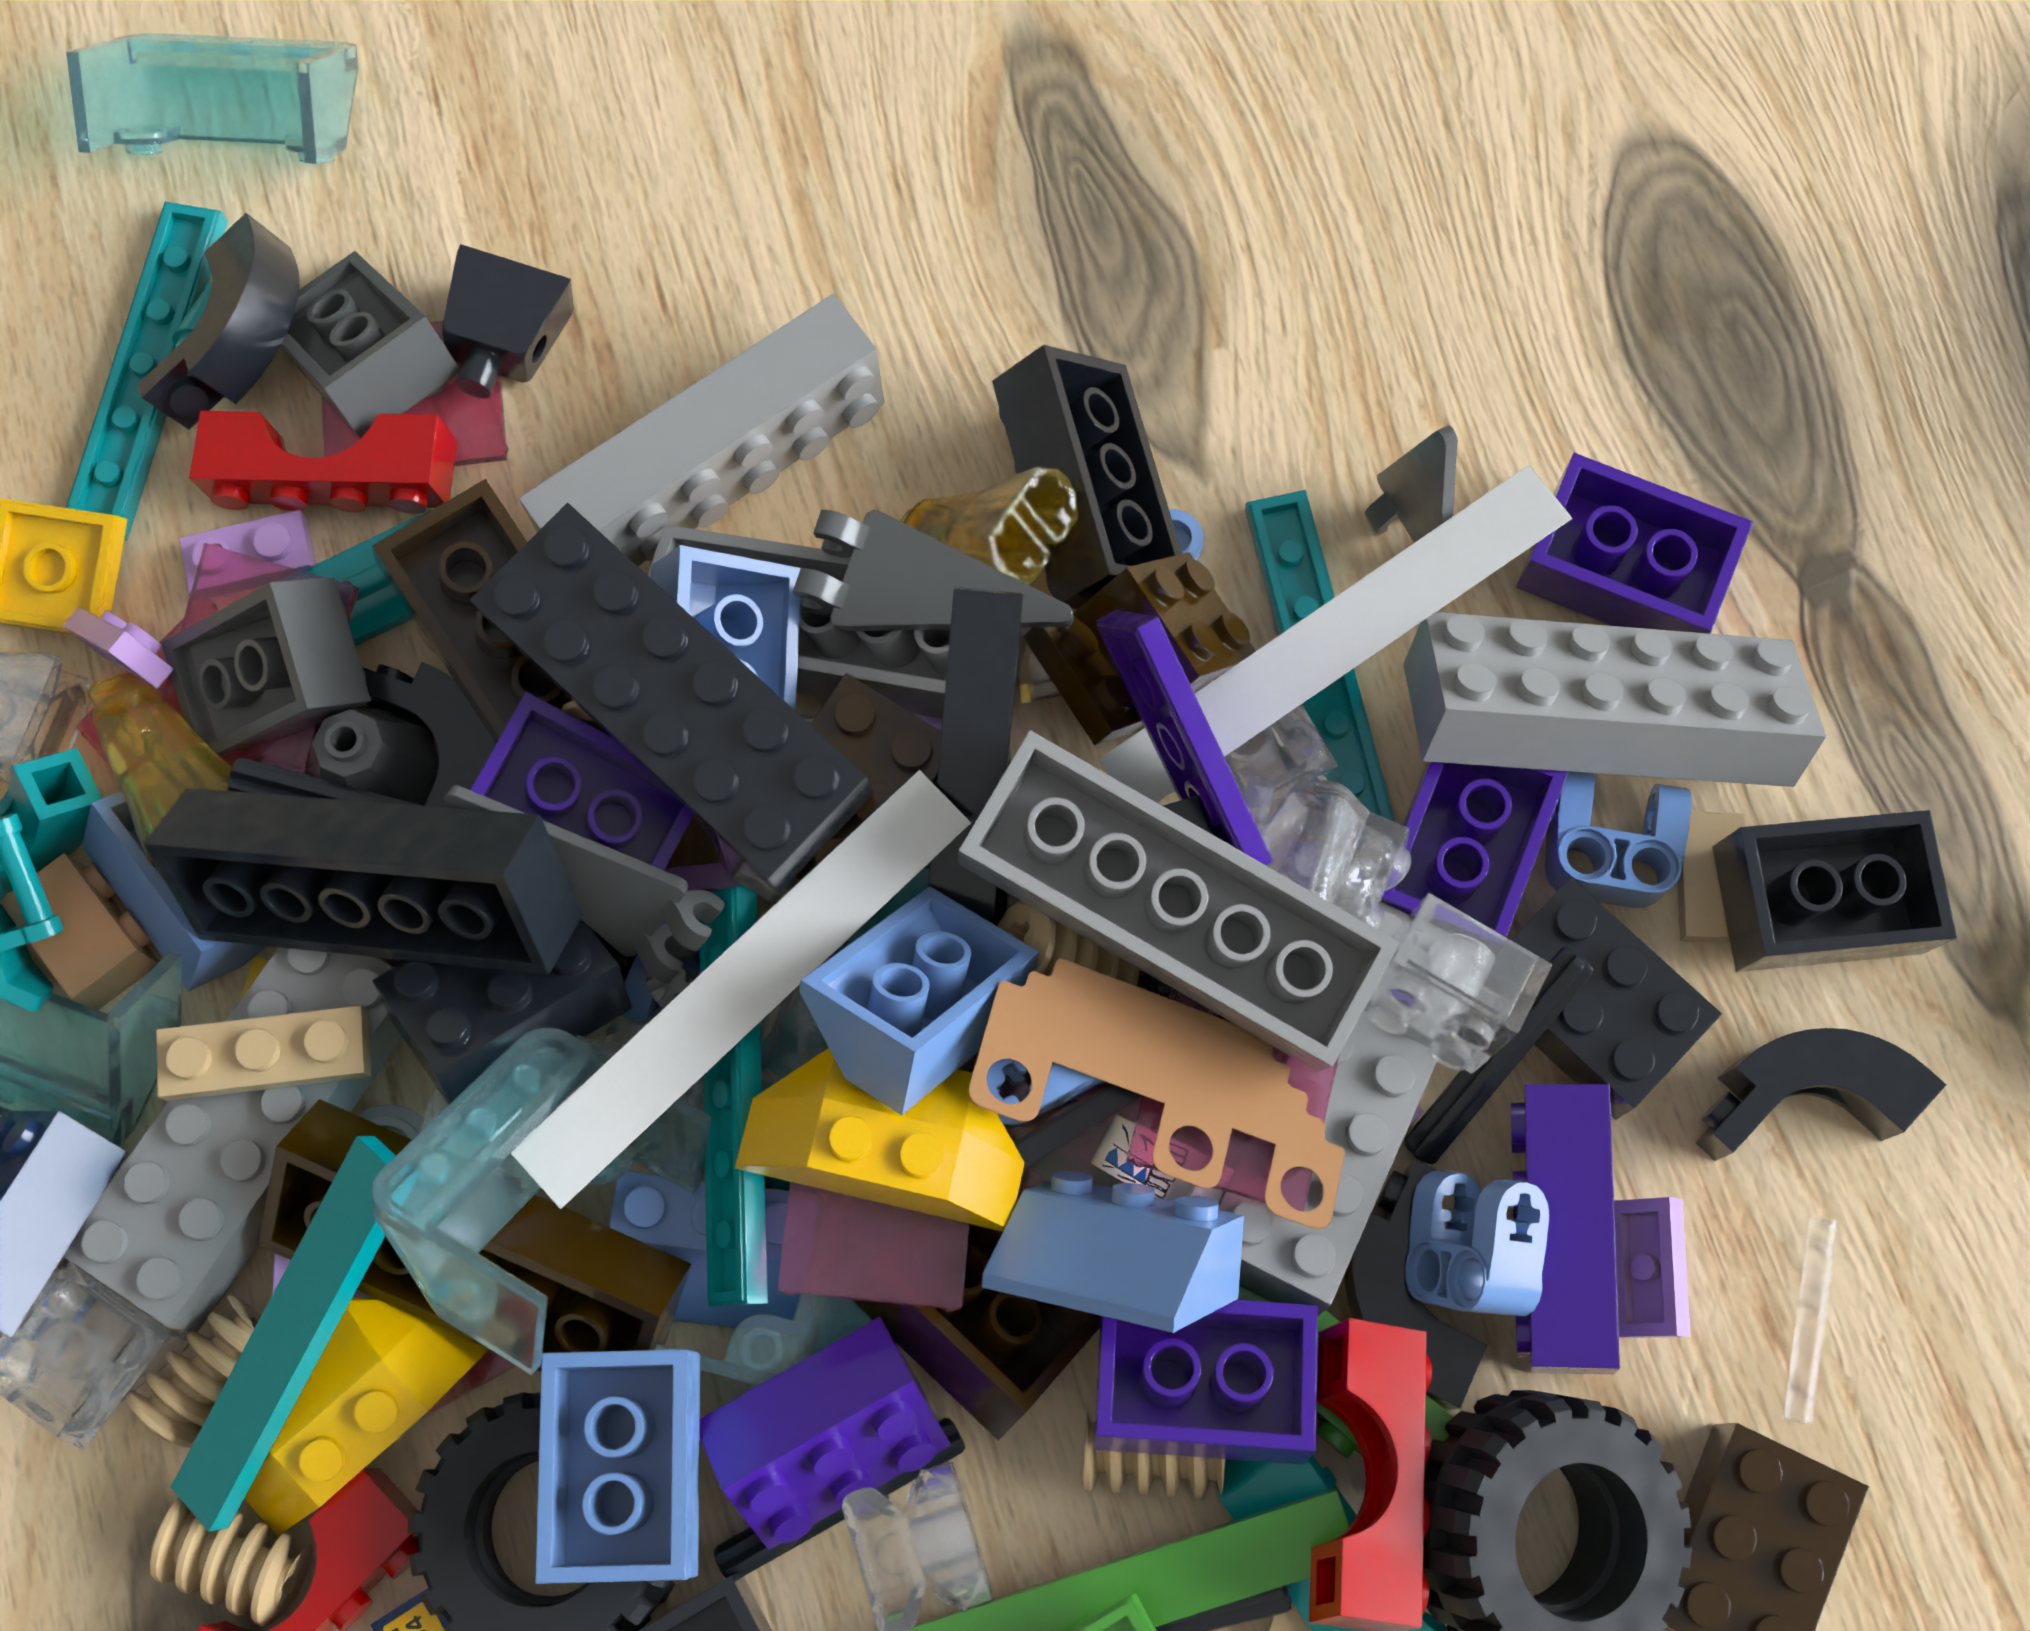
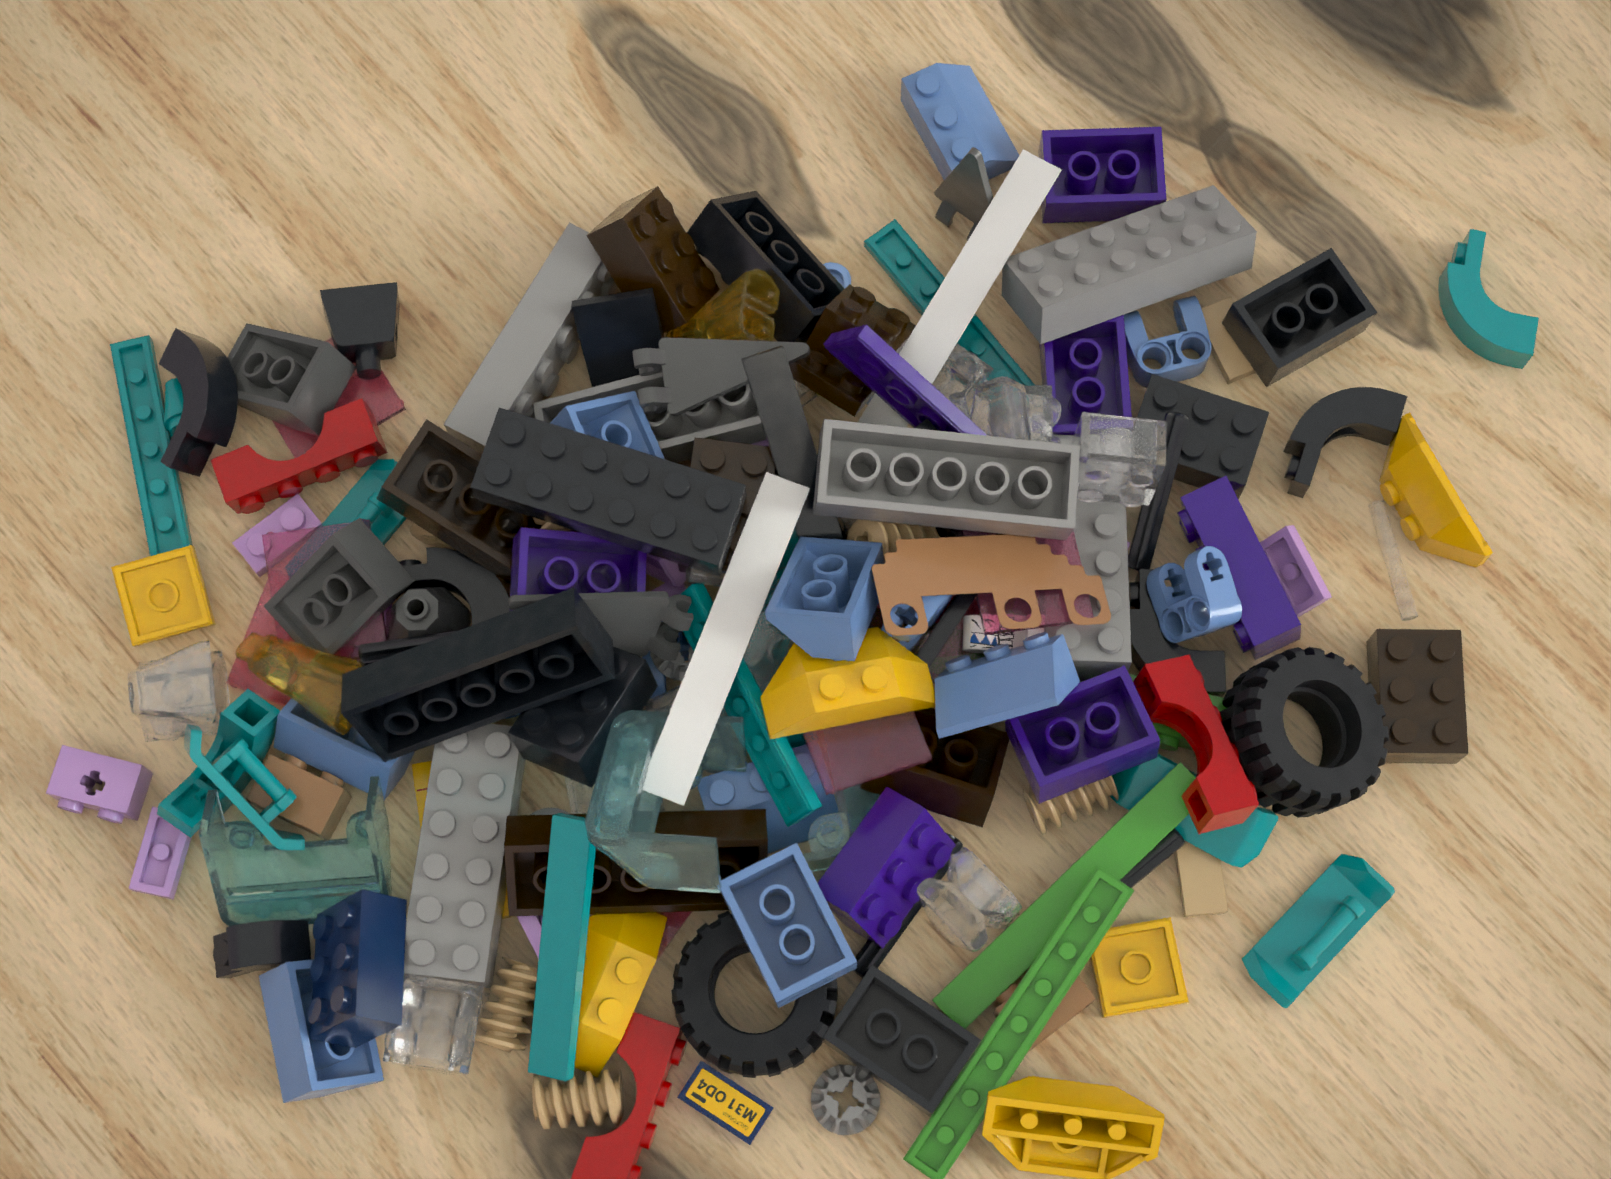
camera: 25 degrees left, 0 degrees up
lavender plate [63,607,173,689] -> none
clear light blue windscreen [66,33,358,164] -> none
tan plate [156,1005,371,1101] -> none
none -> black tile [571,288,664,387]
none -> dark brown brick [586,186,720,333]
none -> medium blue slope [900,63,1019,180]
none -> yellow wedge [1379,412,1493,568]

